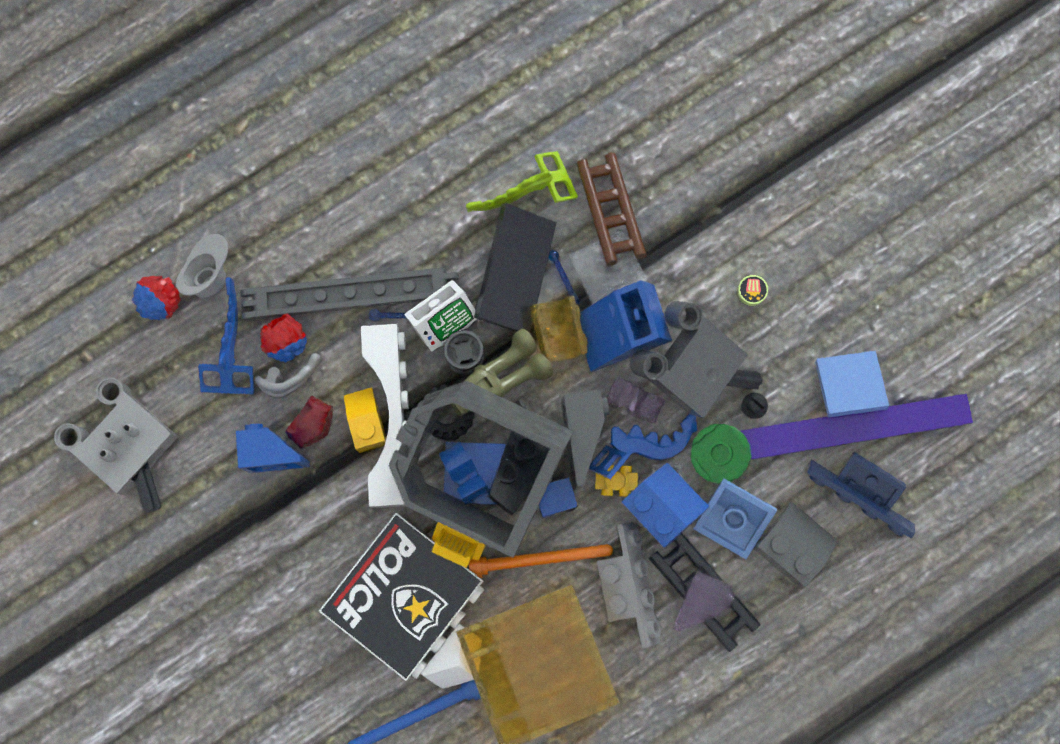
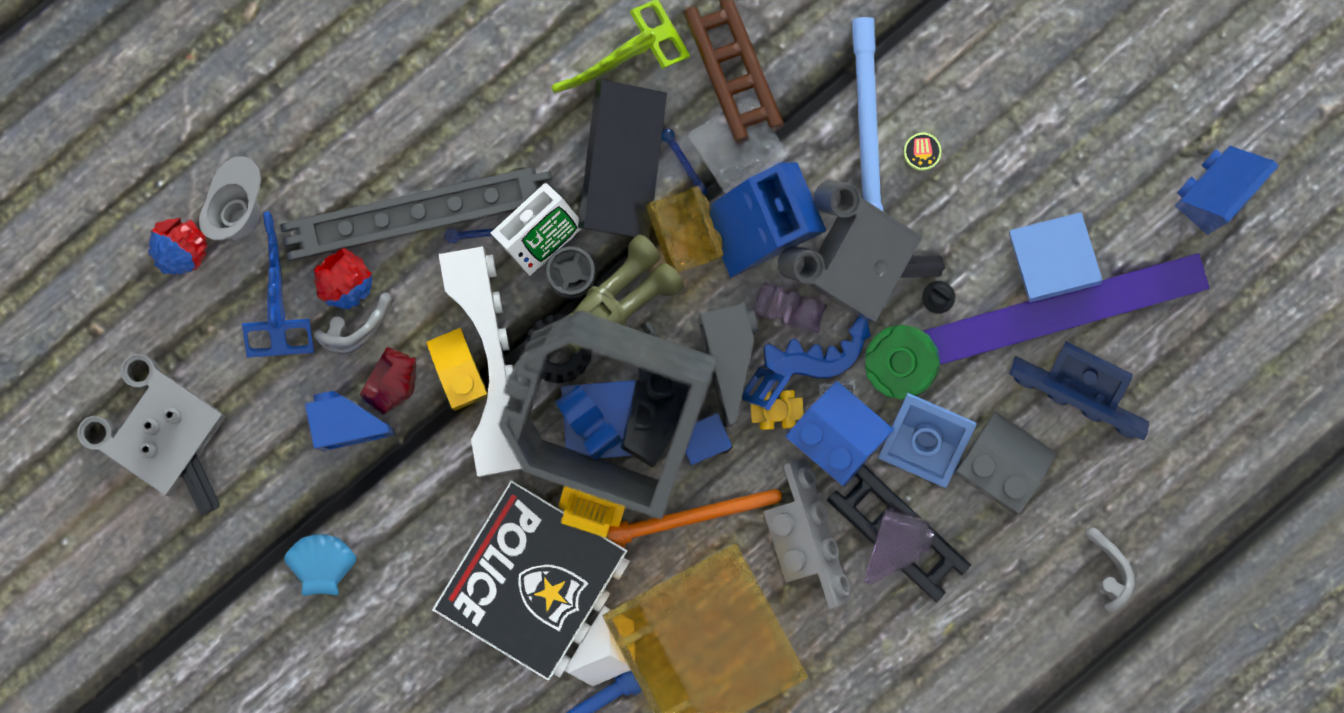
camera: 10 degrees left, 5 degrees up
none -> dark azure animal [284,534,356,596]
none -> light blue piece [852,17,883,211]
none -> light grey piece [1085,527,1135,613]
none -> blue slope [1174,146,1279,235]

